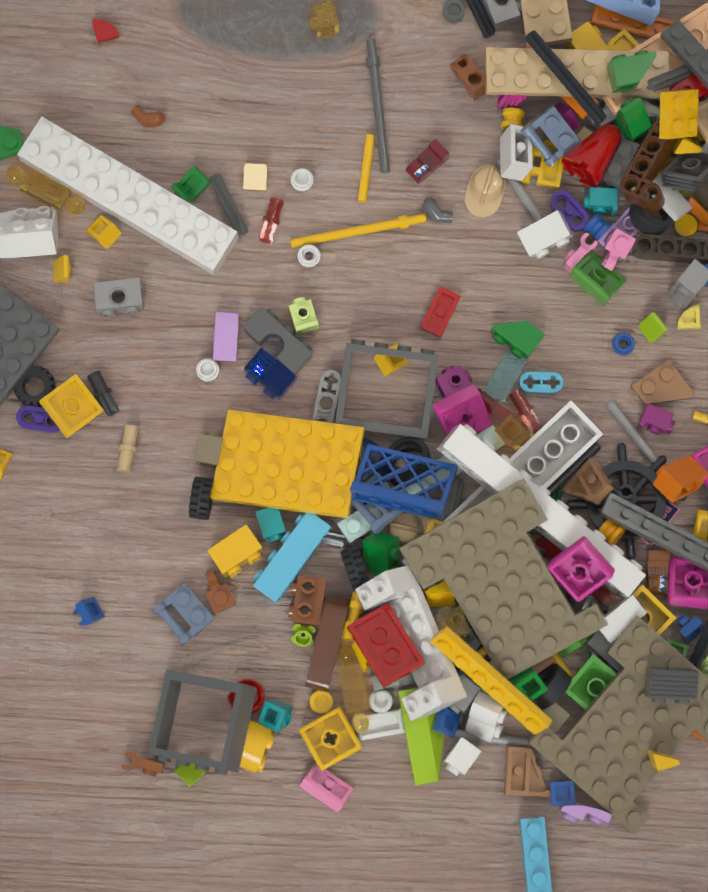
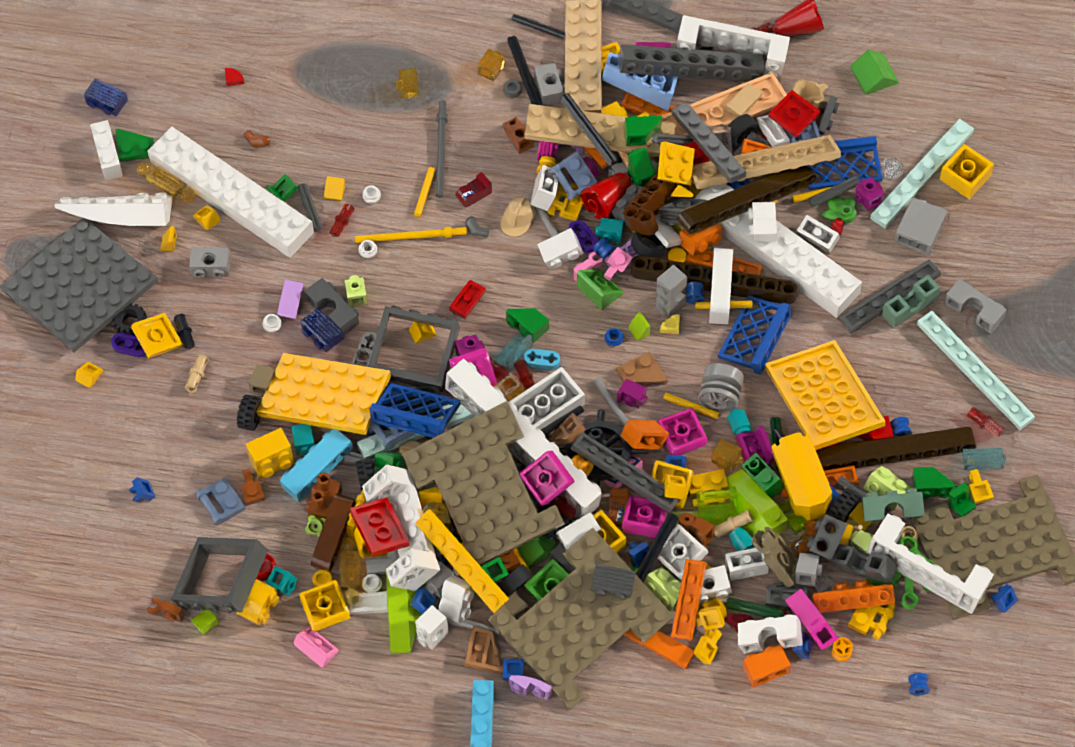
camera: 10 degrees right, 20 degrees down
yellow slope [648,750,680,771] -> none

